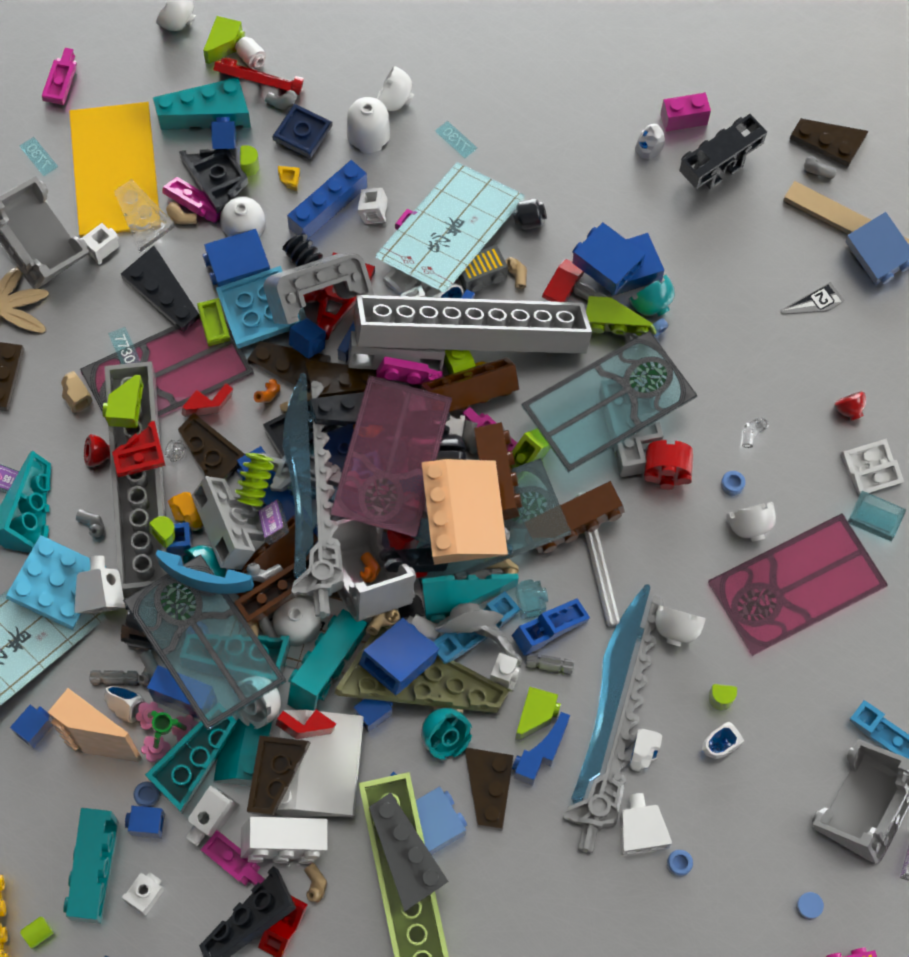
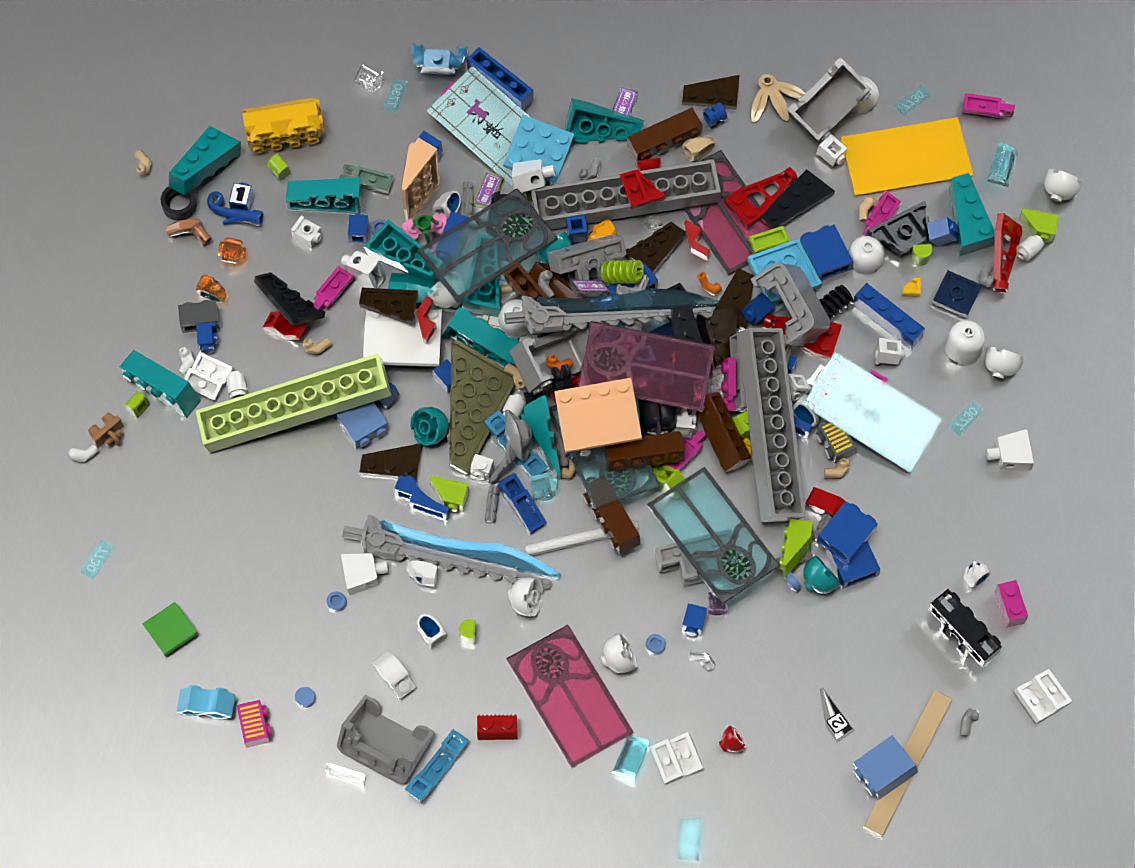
camera: 90 degrees right, 0 degrees up
lime slope [102,375,144,428] -> none
clear light blue sticker [108,327,141,364] -> none
clear wing [114,179,175,253] -> none
lime brick [149,516,175,548] -> none
dark azure slope [156,550,254,594] -> none
white brick [241,817,327,864] -> none
blue brick [359,618,439,696] -> none
dark grey wing [369,793,449,912] -> none
black head [513,198,547,230] -> none
red brick [644,440,693,490] -> none
dark brown wing [790,118,869,168] -> none
none -> sand green hinge [339,164,393,194]
none -> white brick [372,651,416,699]
none -> medium lavender tile [473,172,503,209]
none -> red brick [477,714,518,740]
none -> reddish brown brick [627,107,703,162]
none -> blue brick [682,603,707,636]
none -> blue wheel [702,103,727,127]
none -> clear purple wheel [708,591,727,615]
none -> red plate [724,167,798,228]
none -> white torso [986,429,1034,470]
none -> clear light blue brick [987,142,1018,187]
none -> white slope [1014,669,1072,724]

